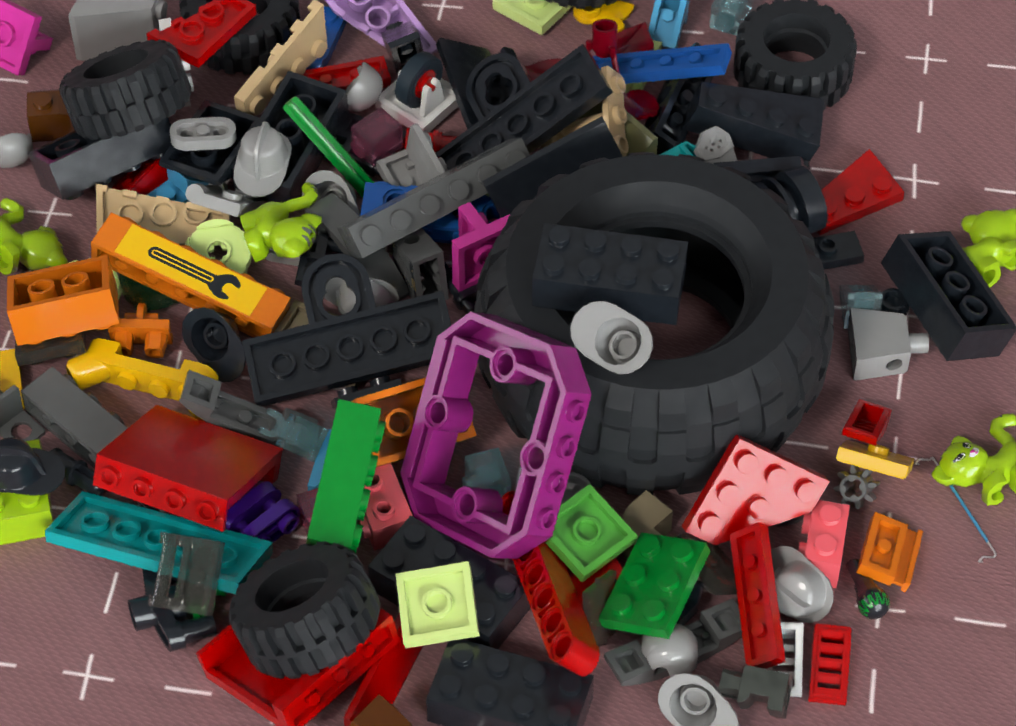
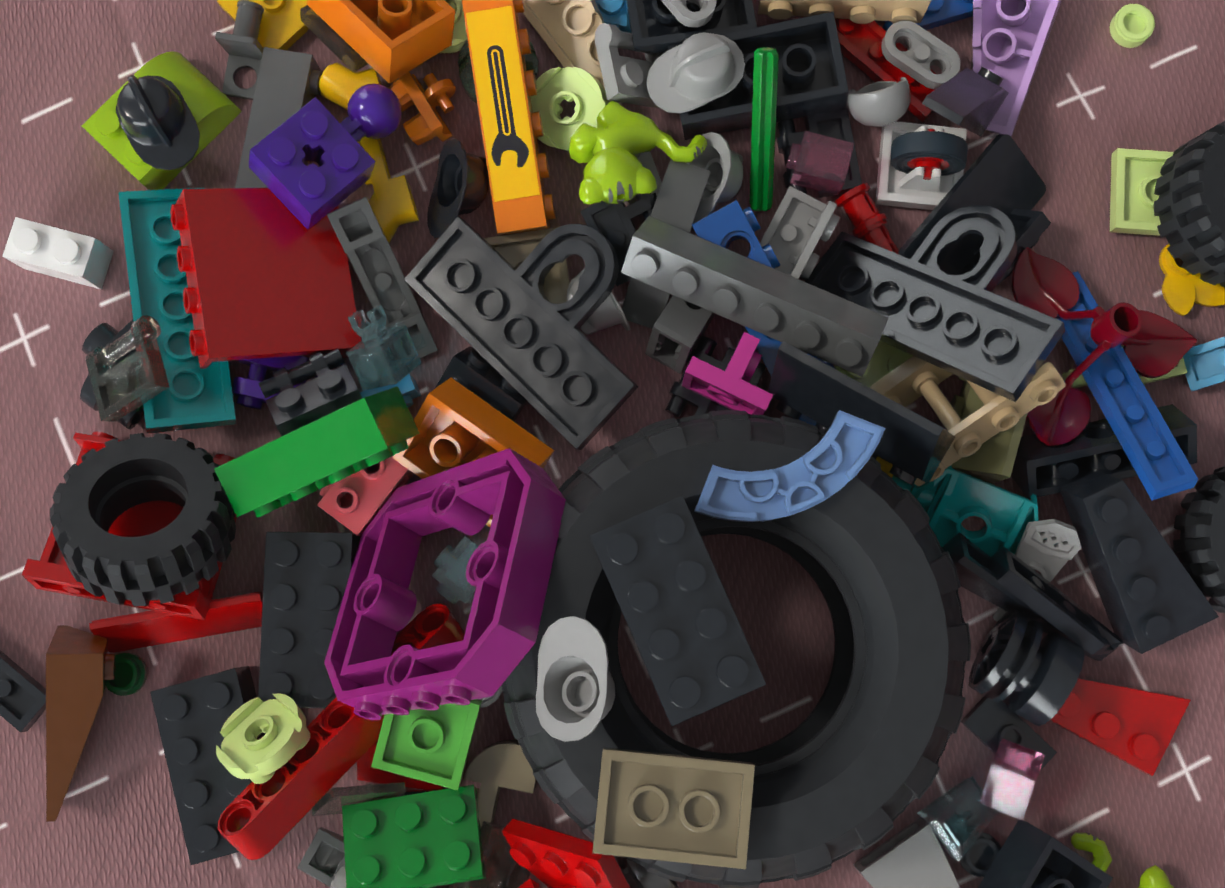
camera: 60 degrees right, 30 degrees up
black axle [50,448,107,496] -> none
yellowish green plate [396,561,480,648] -> none
none -> white brick [2,217,114,289]
none -> yellowish green plate [216,693,310,784]
none -> dark purple brick [249,84,402,230]
none -> black plate [258,348,362,436]
none -> dark tan plate [593,747,755,869]
none -> medium blue tile [694,410,886,522]
none -> light grey plate [881,20,960,90]
none -> clear pink brick [979,738,1046,821]

